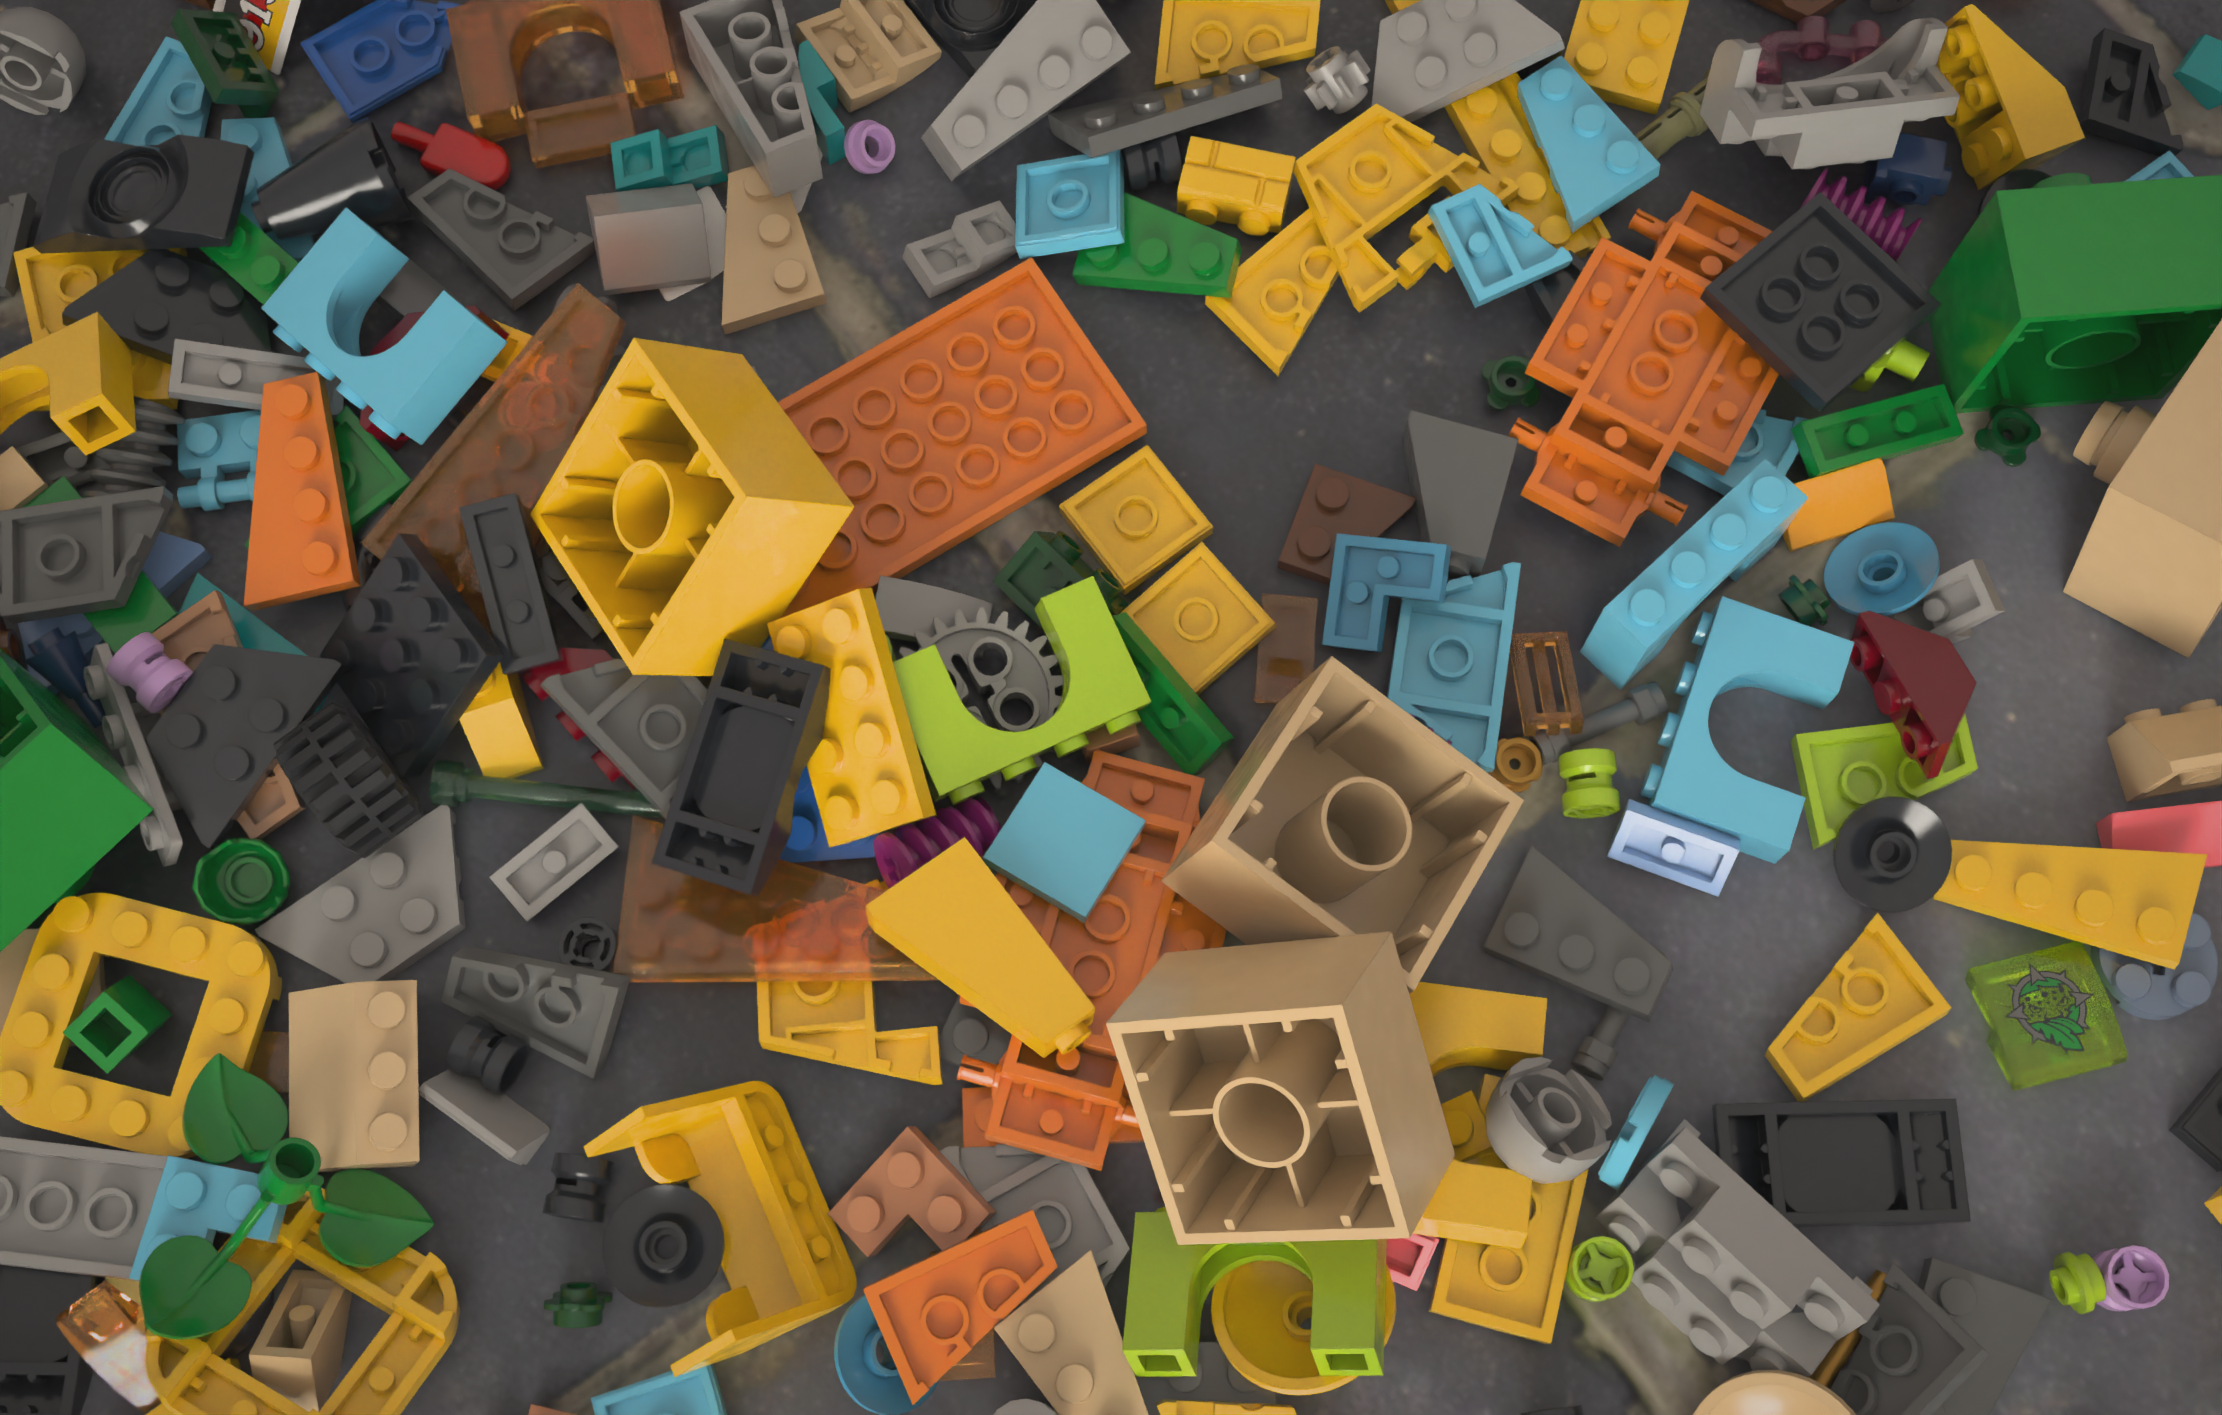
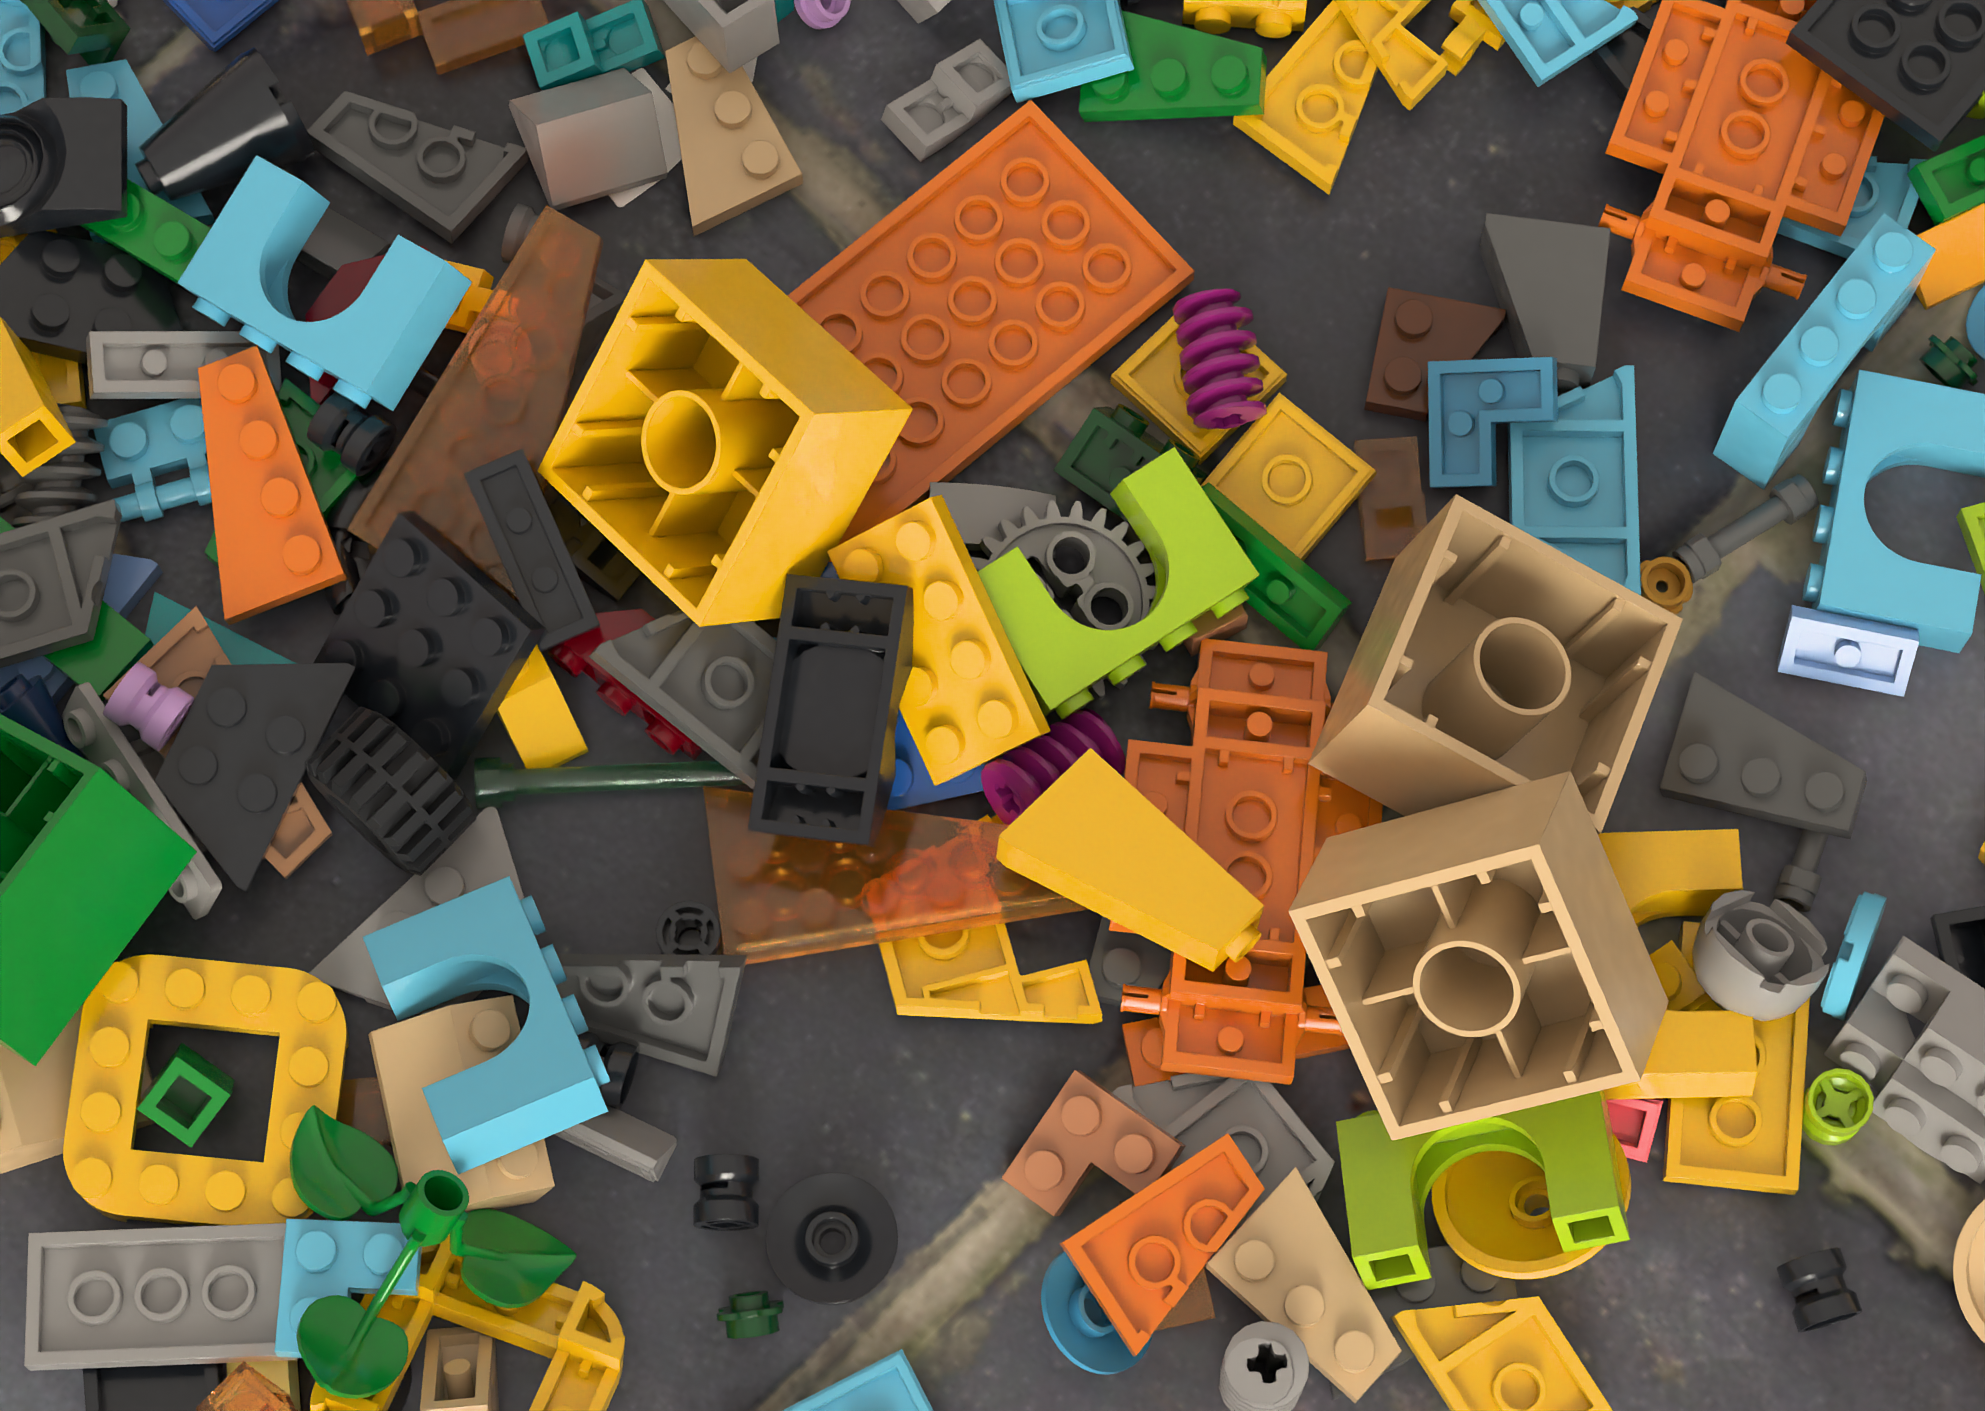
camera: 10 degrees left, 0 degrees up
green hair [192,838,290,926] -> none
red piece [391,121,511,190] -> none
light grey plate [489,803,619,921] -> none
yellow windscreen [583,1081,857,1377] -> none
medium azure tile [983,762,1146,923] -> none
dark green plate [1481,356,1541,411] -> none
clear orange tile [1510,631,1584,737] -> none
lime wheel [1558,748,1621,819] -> none
none -> black wheel [307,392,397,476]
none -> medium azure arch [363,876,610,1175]
none -> magenta piece [1173,289,1267,429]

